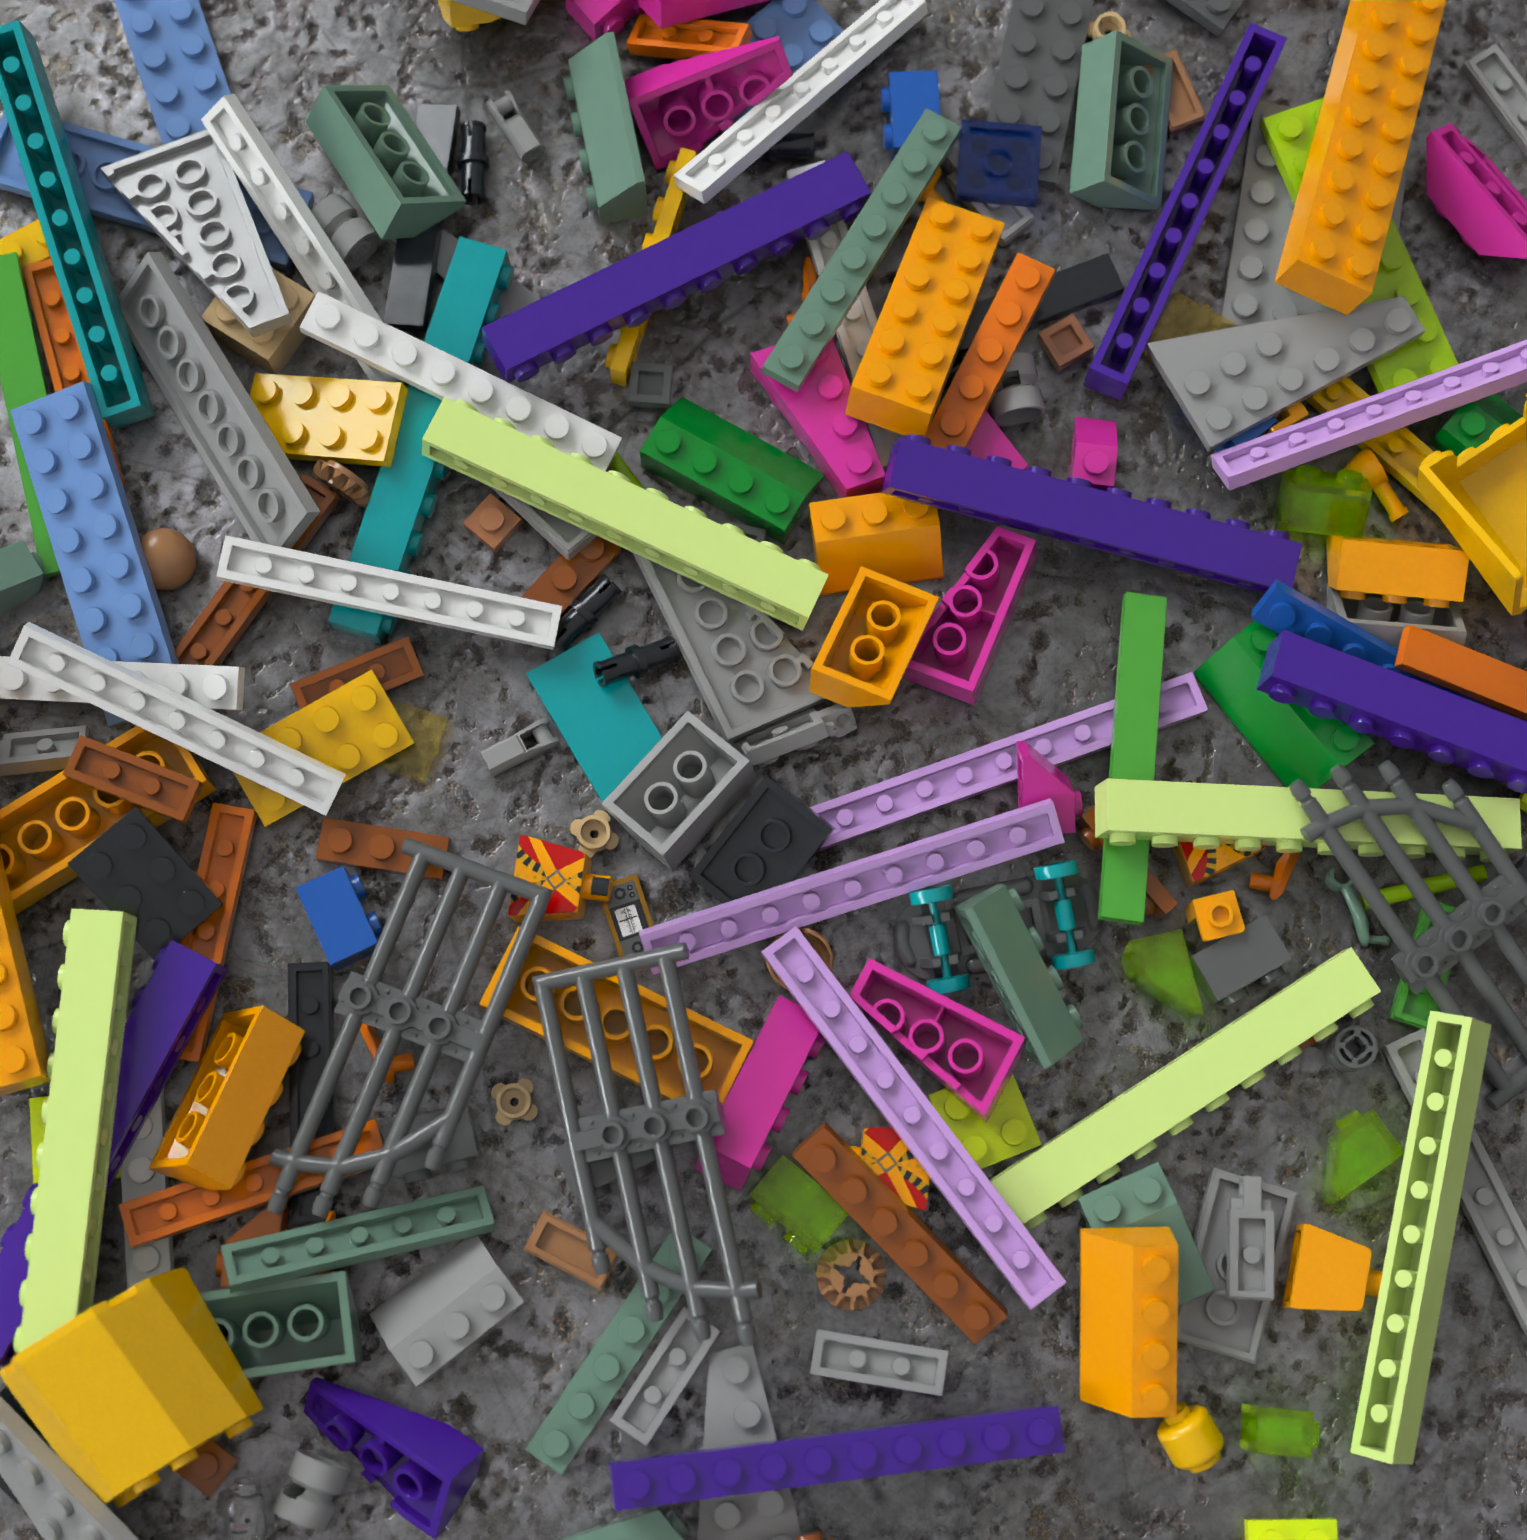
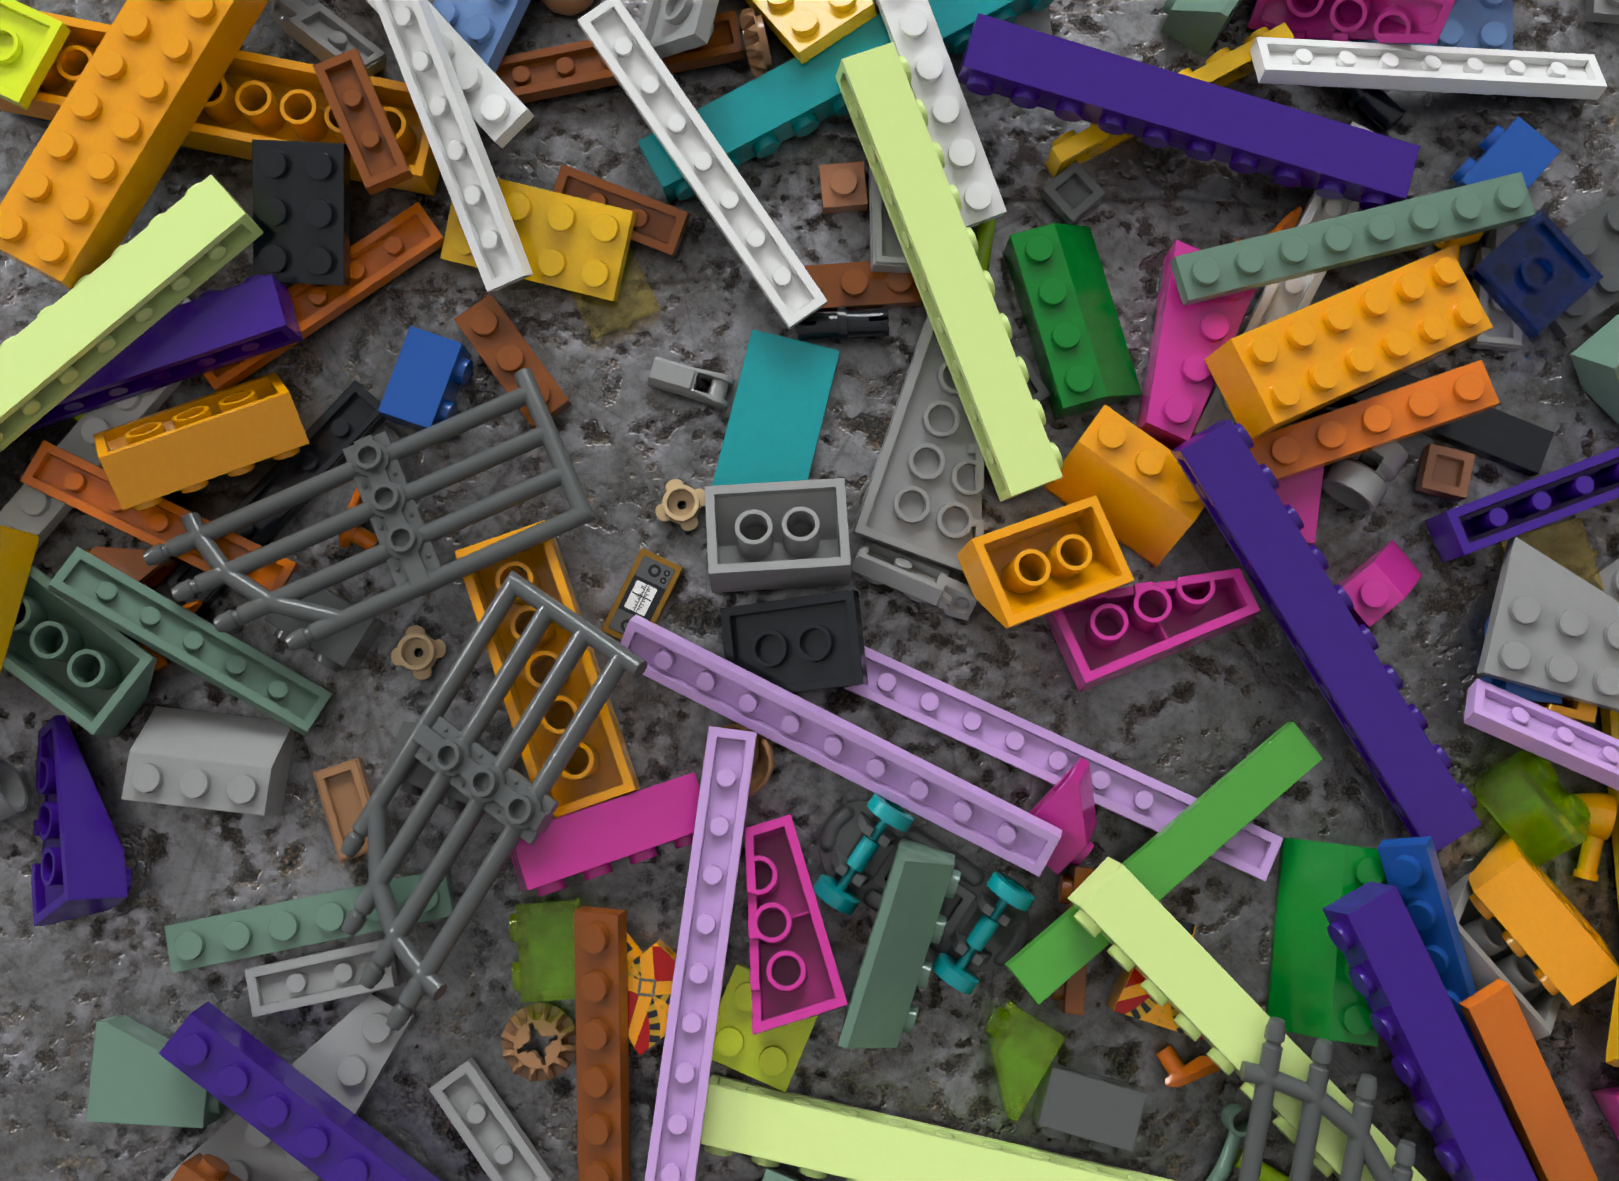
camera: 45 degrees right, 5 degrees up
torso [508,835,613,923] -> none
black pin [593,636,680,688] -> none
light orange bracket [1184,890,1245,942] -> none

